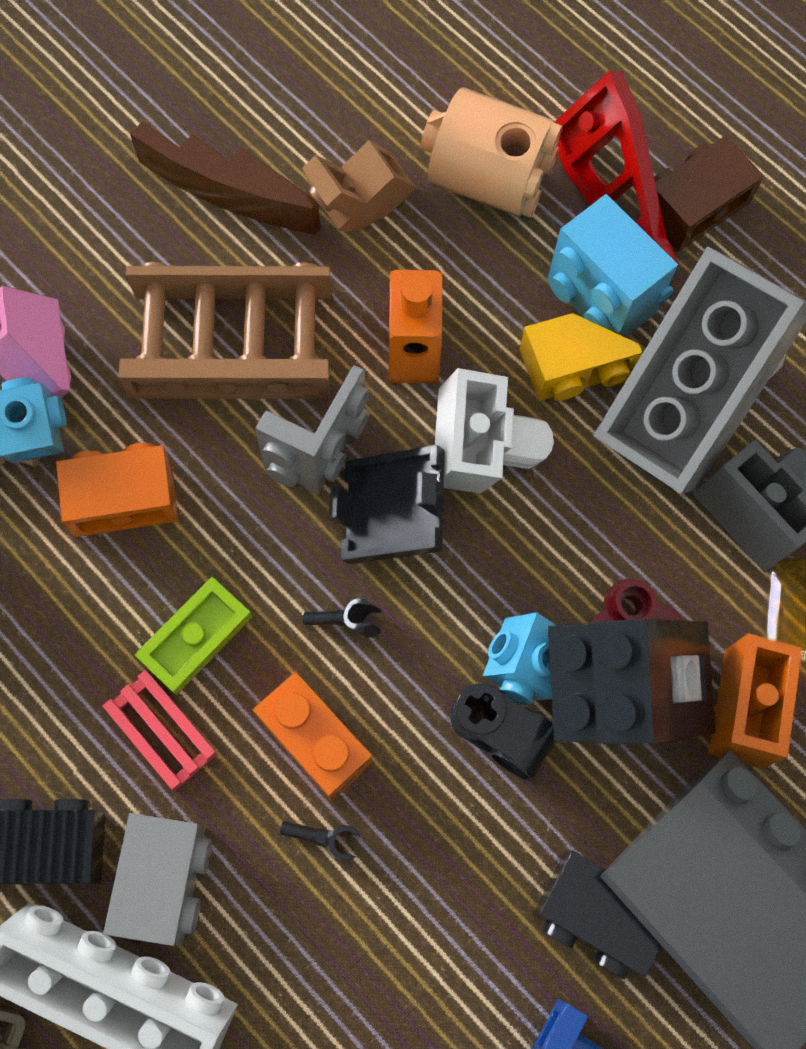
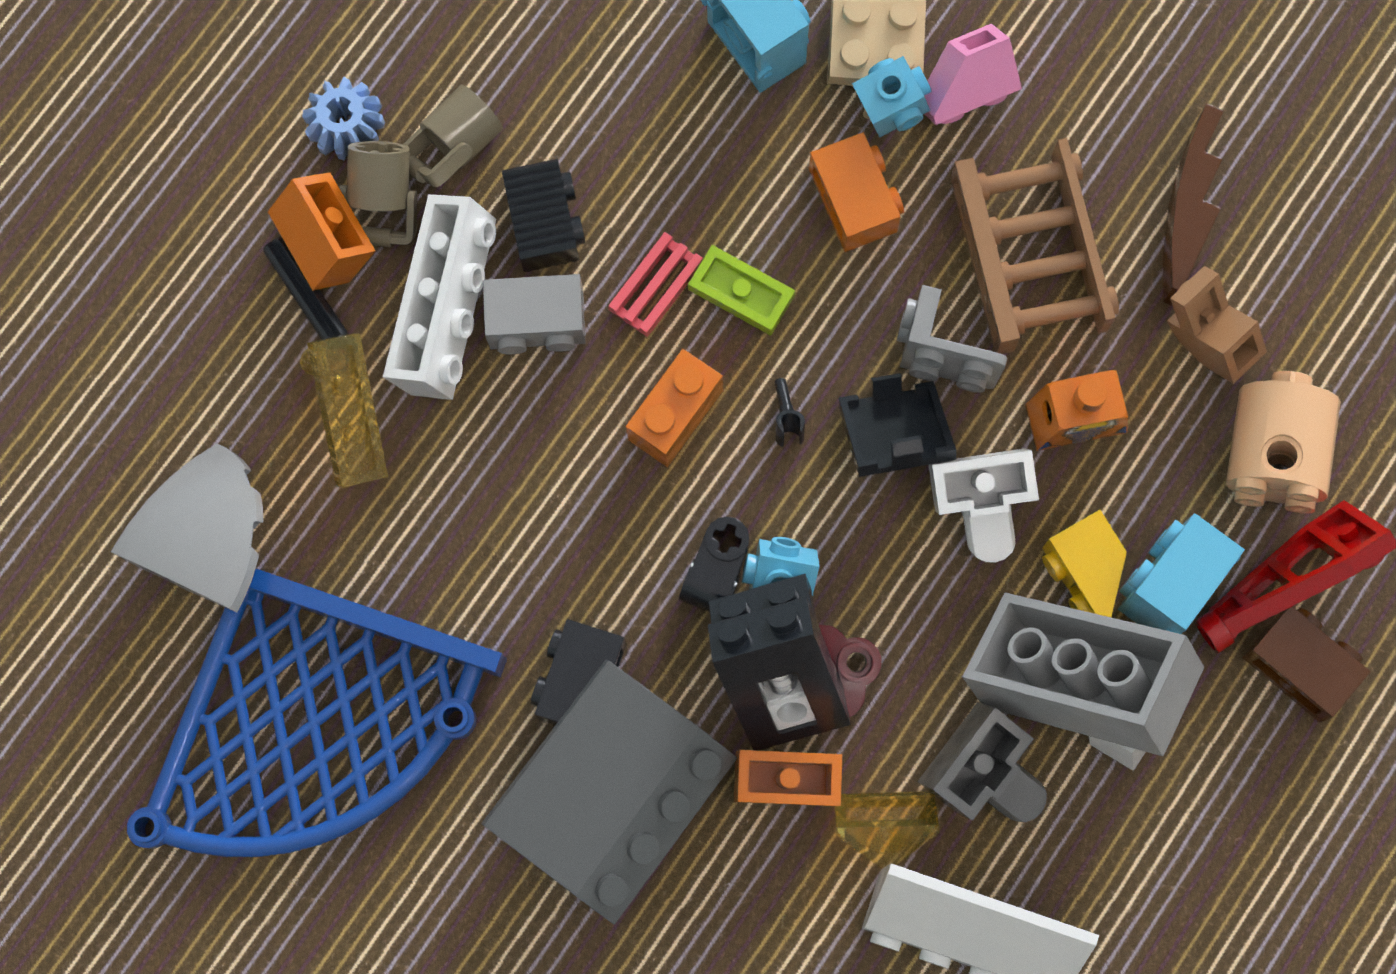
camera: 85 degrees right, 5 degrees up
black hand [280,820,361,860] -> none

